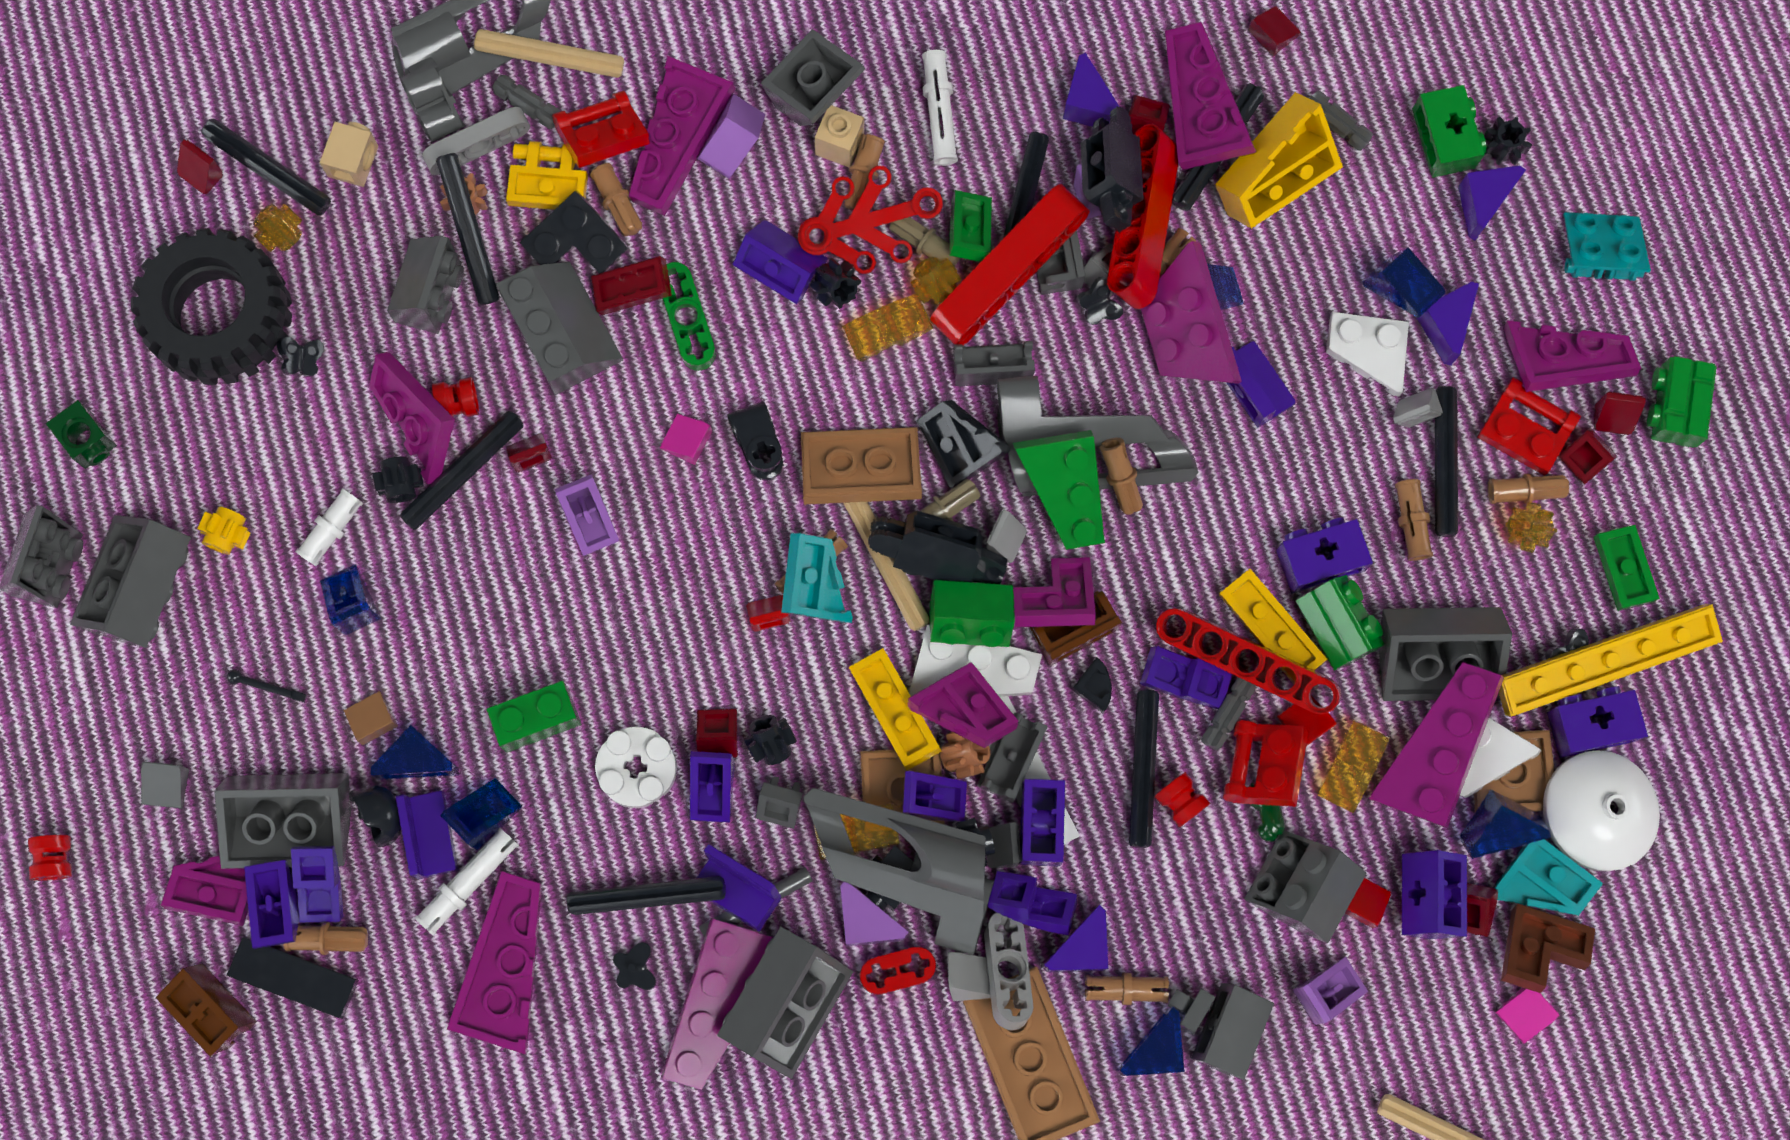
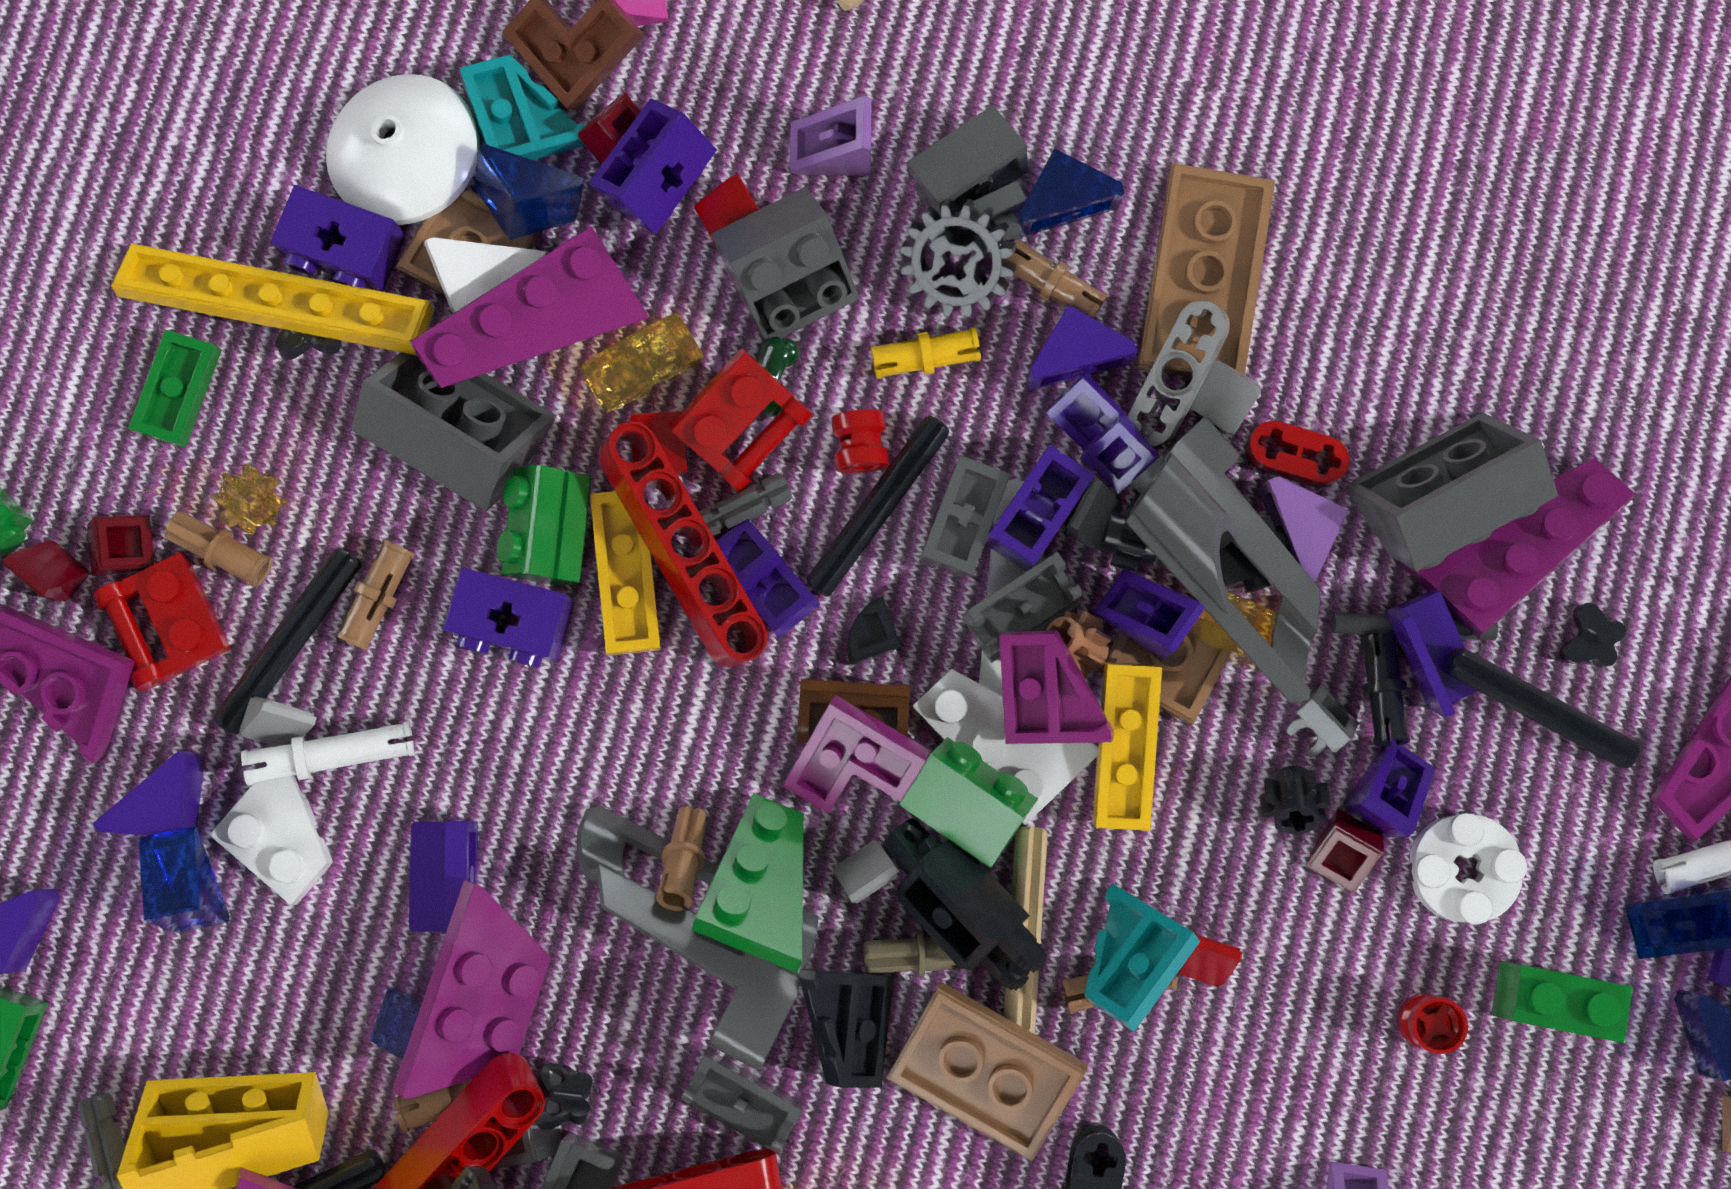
camera: 145 degrees left, 5 degrees up
none -> white pin [241,721,415,786]
none -> yellow pin [871,327,981,379]
none -> gear [900,199,1017,317]
none -> dark grey hinge [918,455,1011,578]
none -> black pin [1360,633,1410,747]
none -> red wheel [1397,993,1468,1054]

